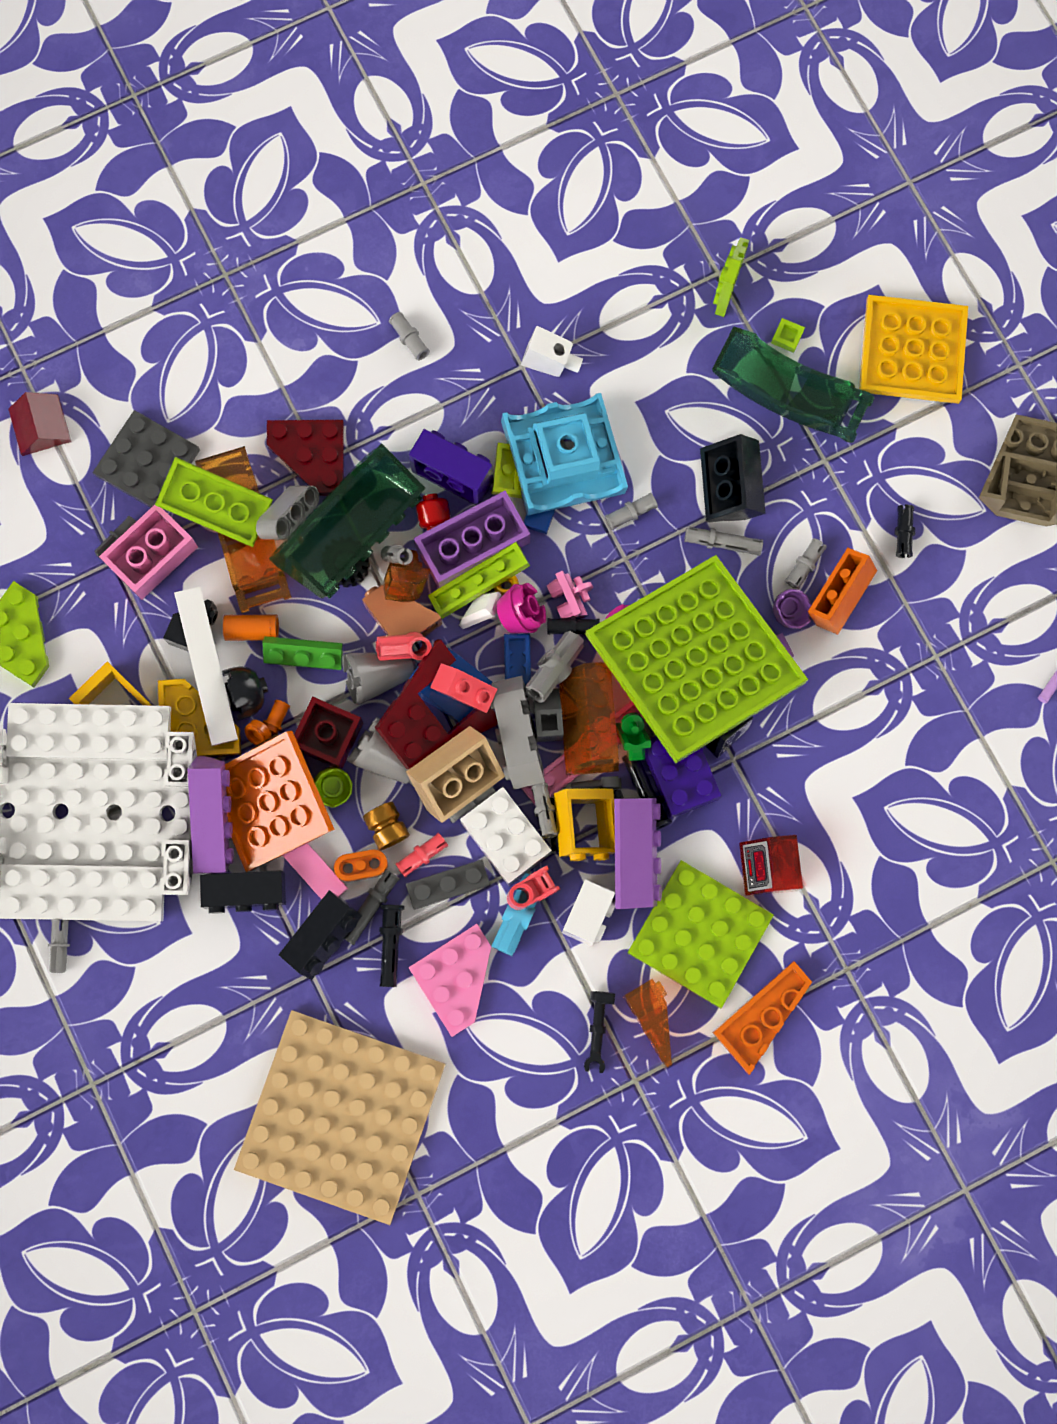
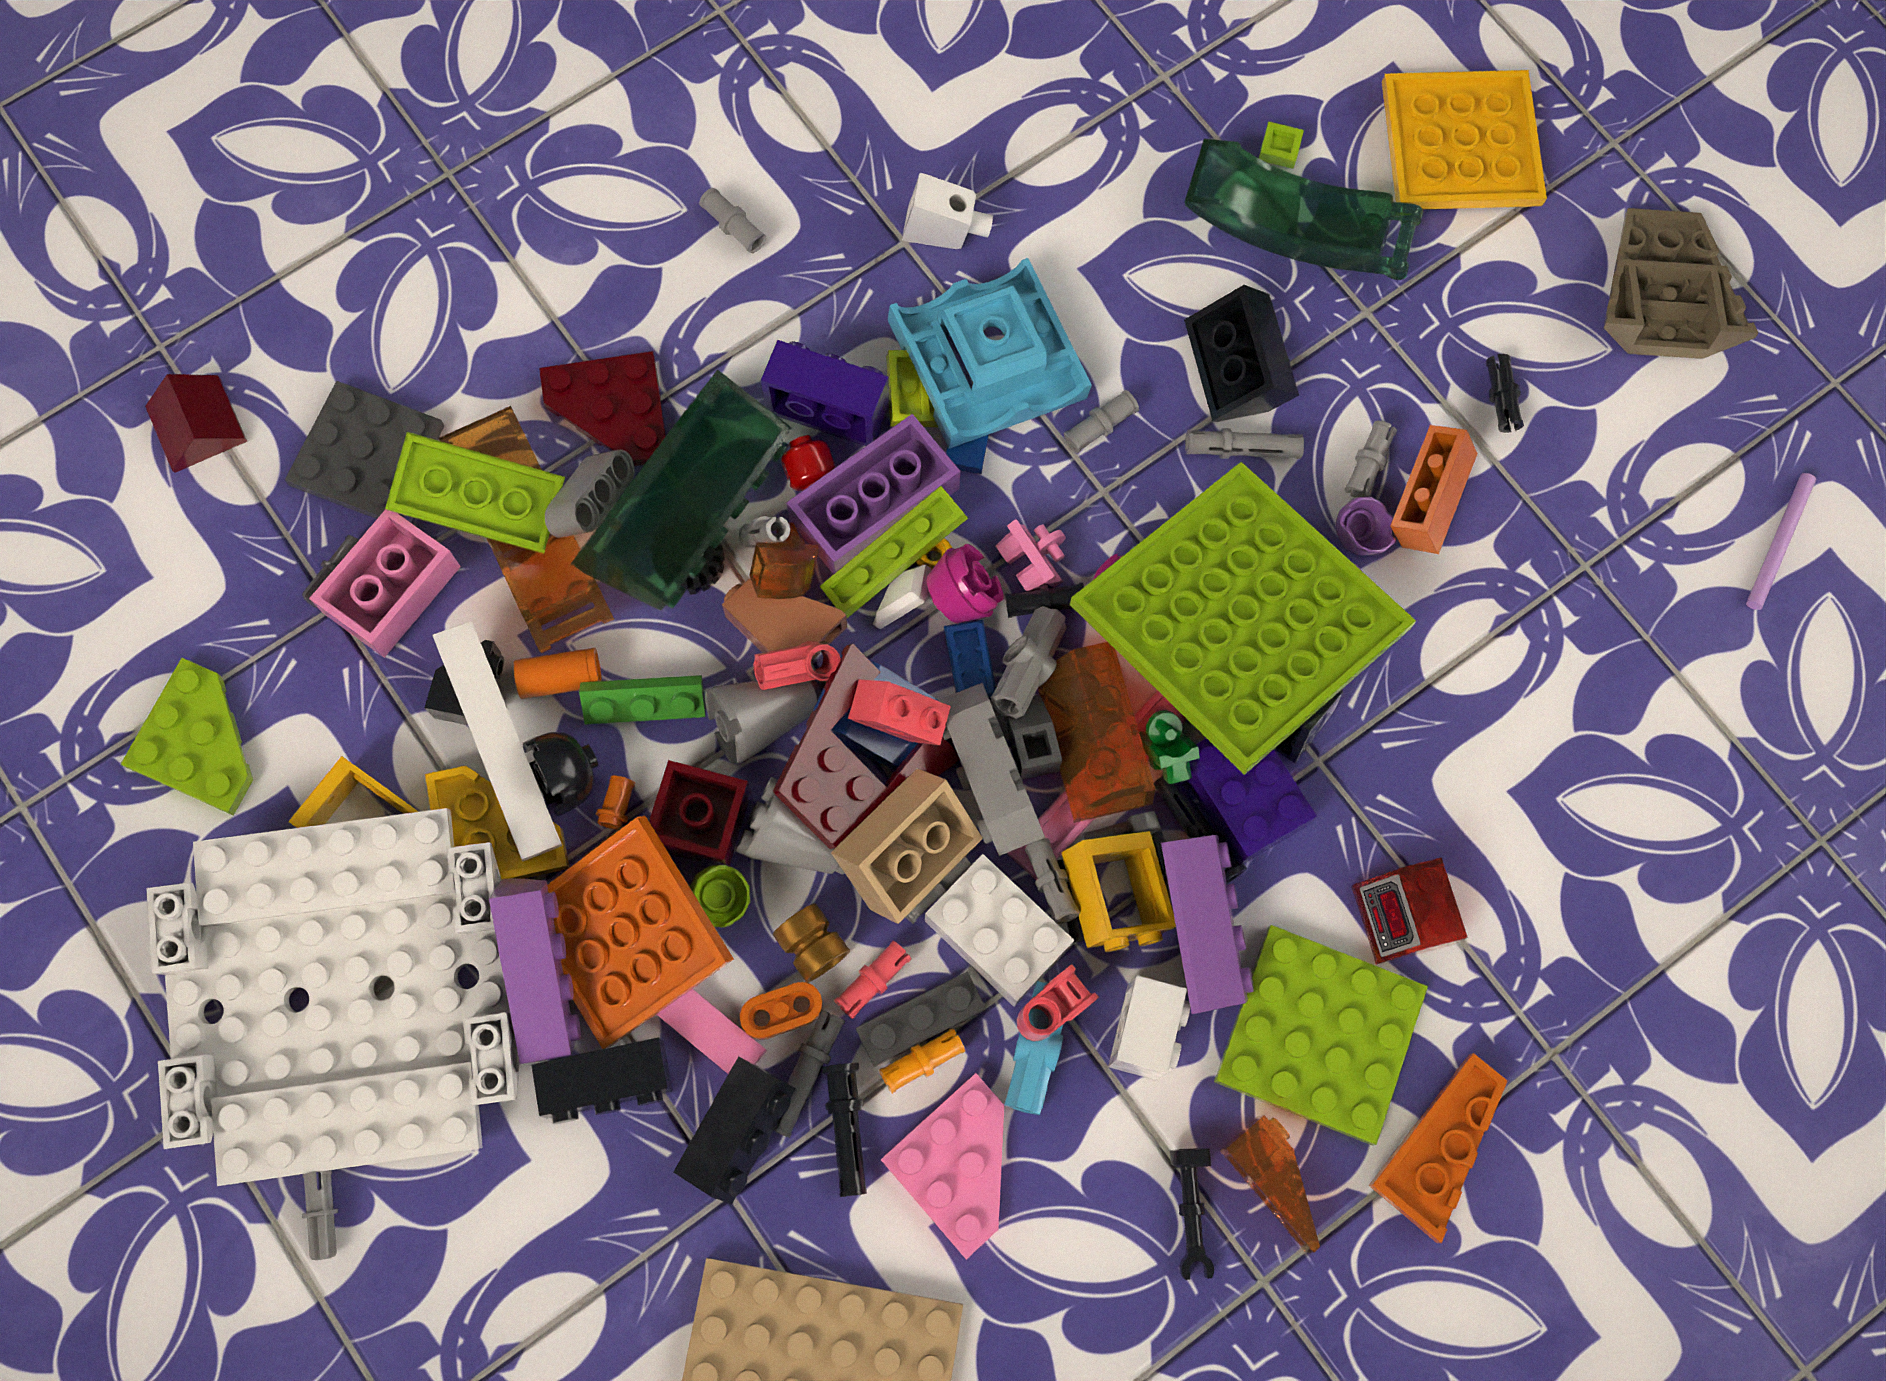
camera: 10 degrees left, 5 degrees down
orange tile [244,719,271,746] -> none
lime plate [713,237,750,317] -> none
none -> light orange pin [879,1028,965,1094]

